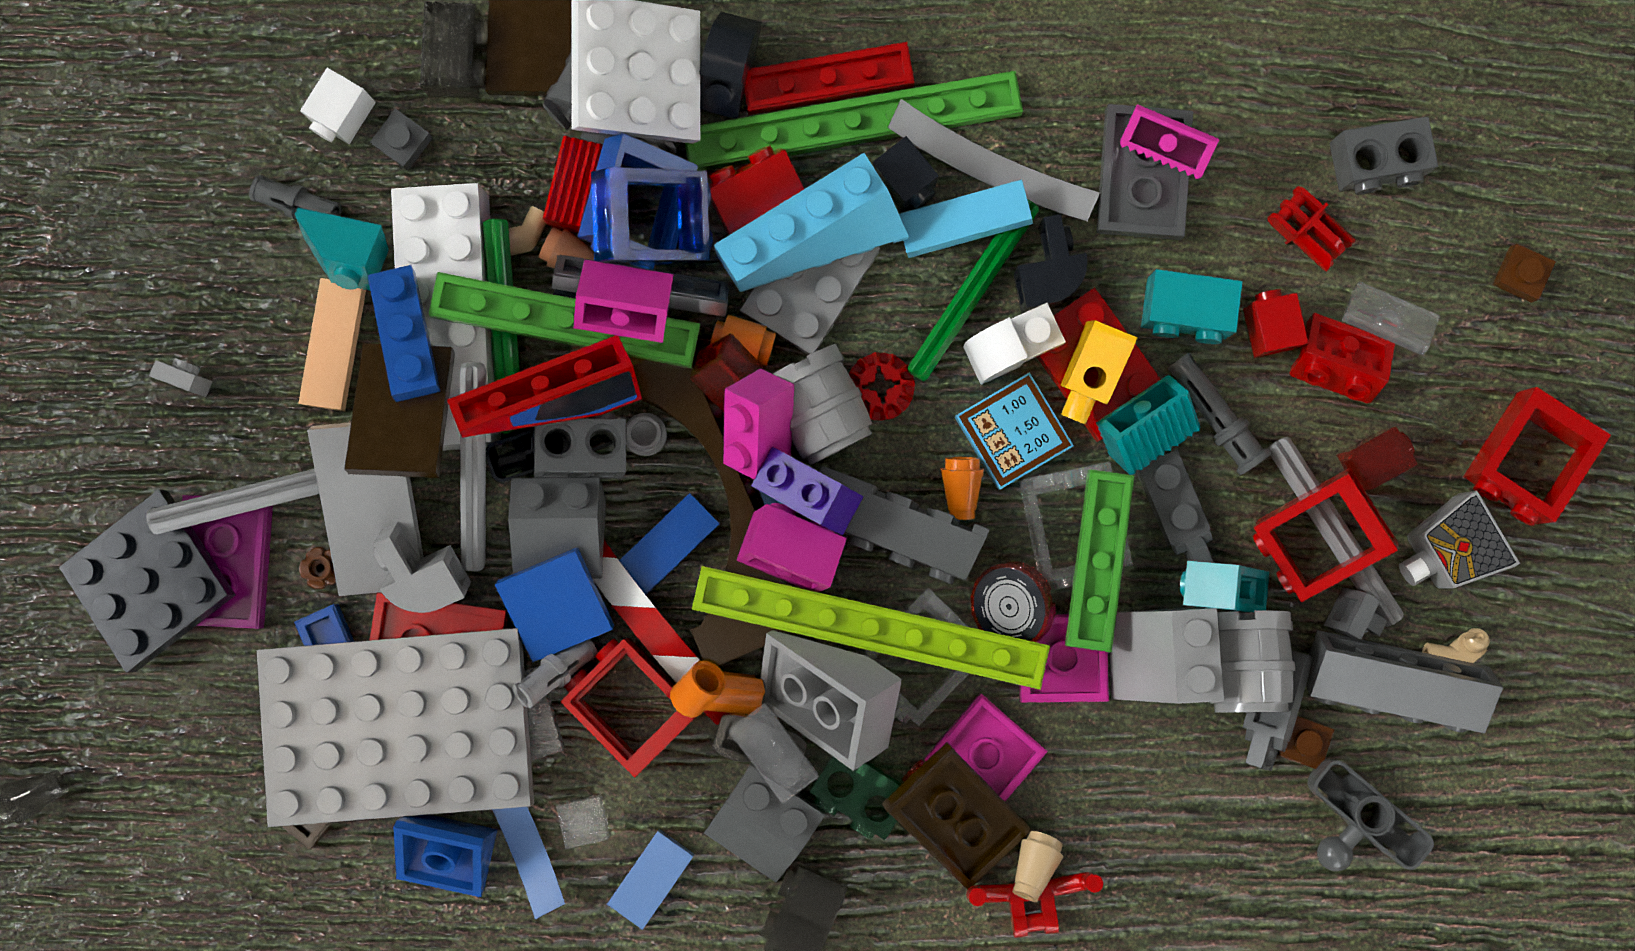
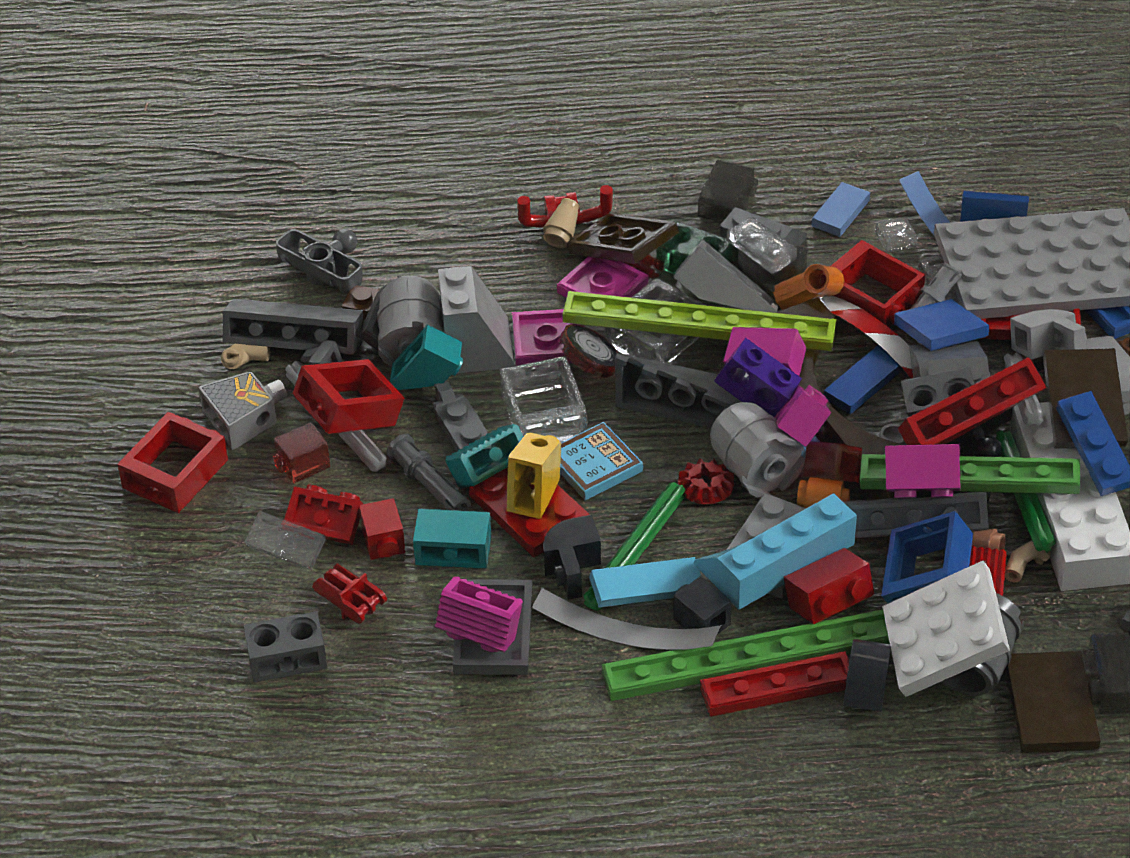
camera: 175 degrees right, 40 degrees down
clear blue window [591,167,713,263] -> none
orange cone [941,457,984,520] -> none
white brick [963,303,1066,385] -> none
bright green tile [1065,469,1134,652] -> none
reddish brown plate [1493,244,1556,303] -> none

